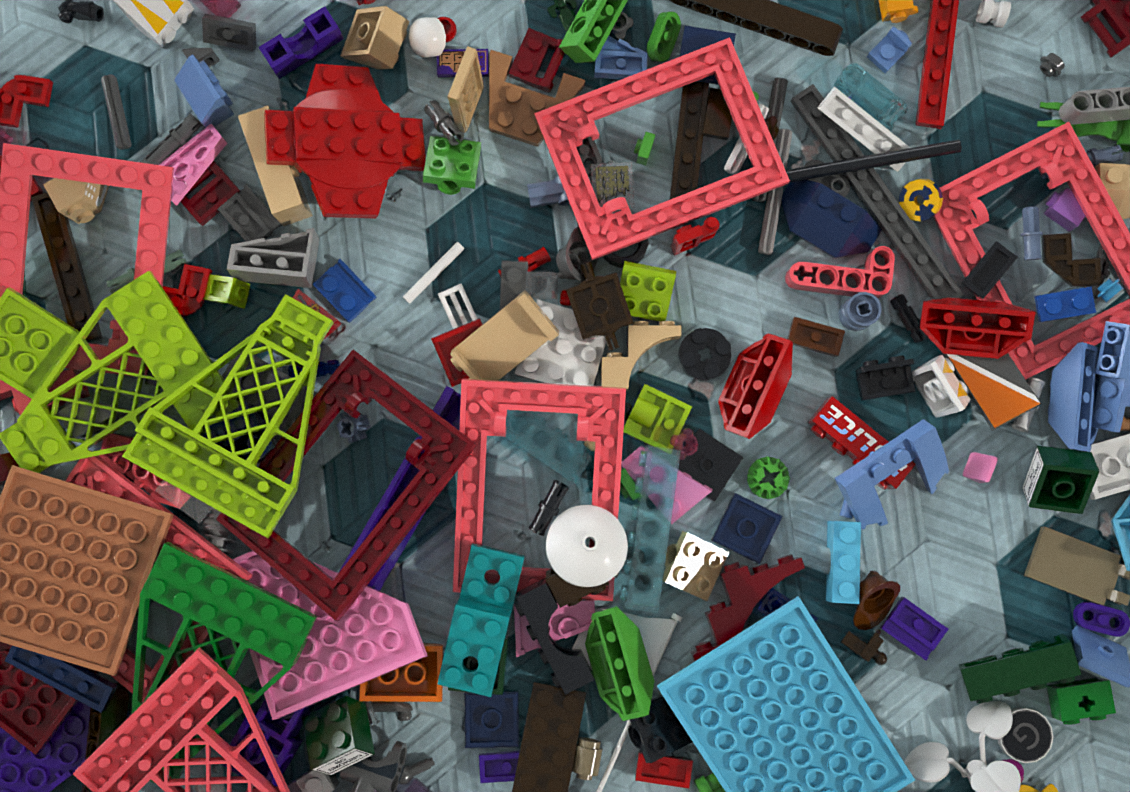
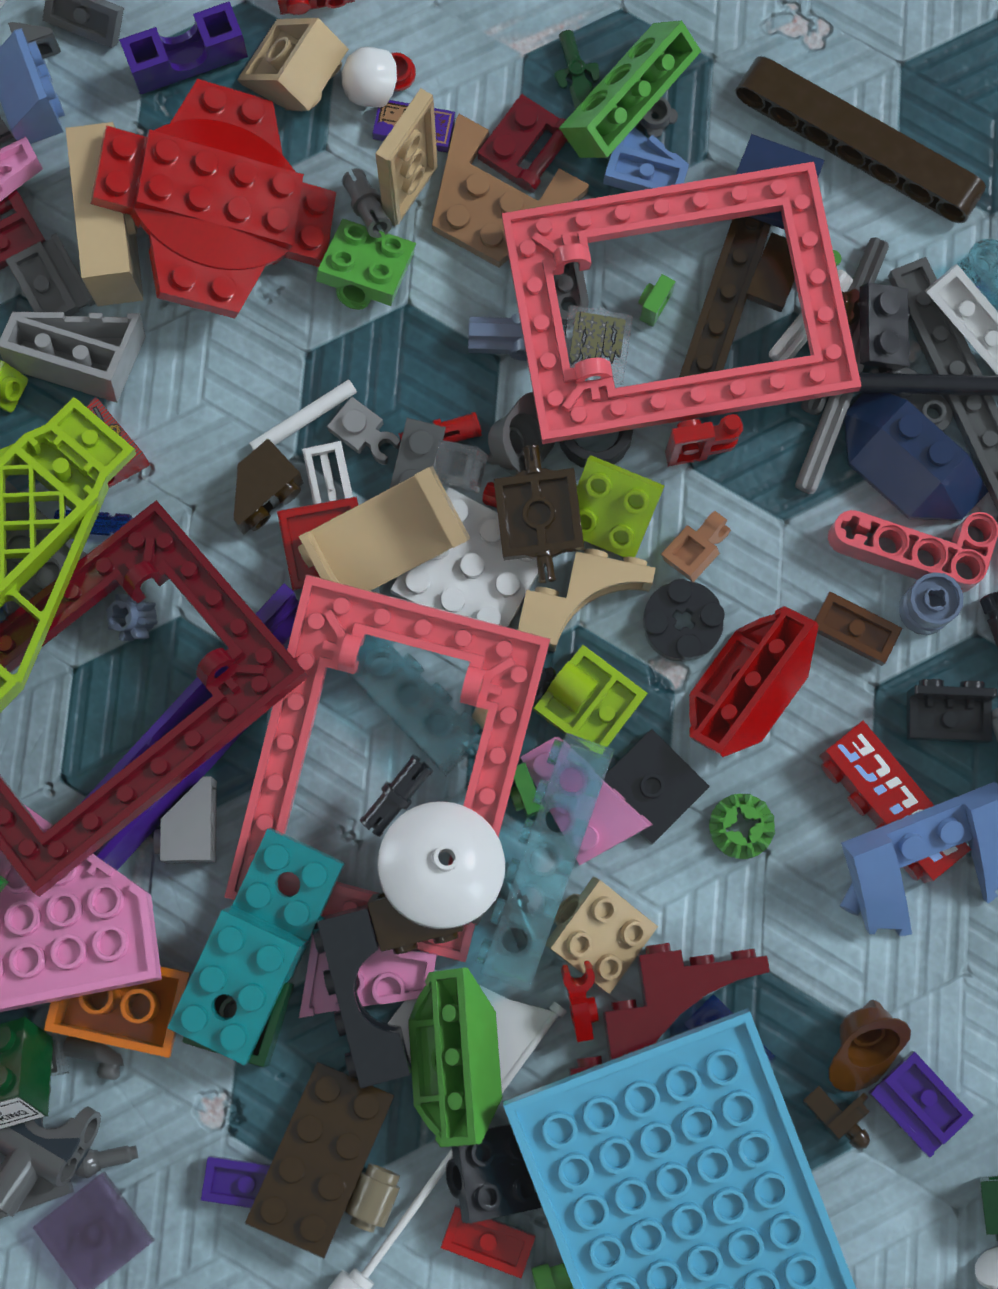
camera: 10 degrees right, 5 degrees down
blue plate [313,259,377,323] -> none
dark blue tile [464,691,519,748] -> none
bright green plate [647,11,681,62] -> none
clear pink plate [670,428,698,459] -> none
dark blue tile [711,493,783,564] -> none
medium azure arch [826,521,861,604] -> none
none -> light grey slope [153,777,217,864]
none -> dark brown slope [233,438,303,535]
none -> light grey plate [327,397,400,465]
none -> red plate [561,960,599,1043]
none -> nougat plate [661,511,731,582]
none -> black bracket [859,282,910,373]

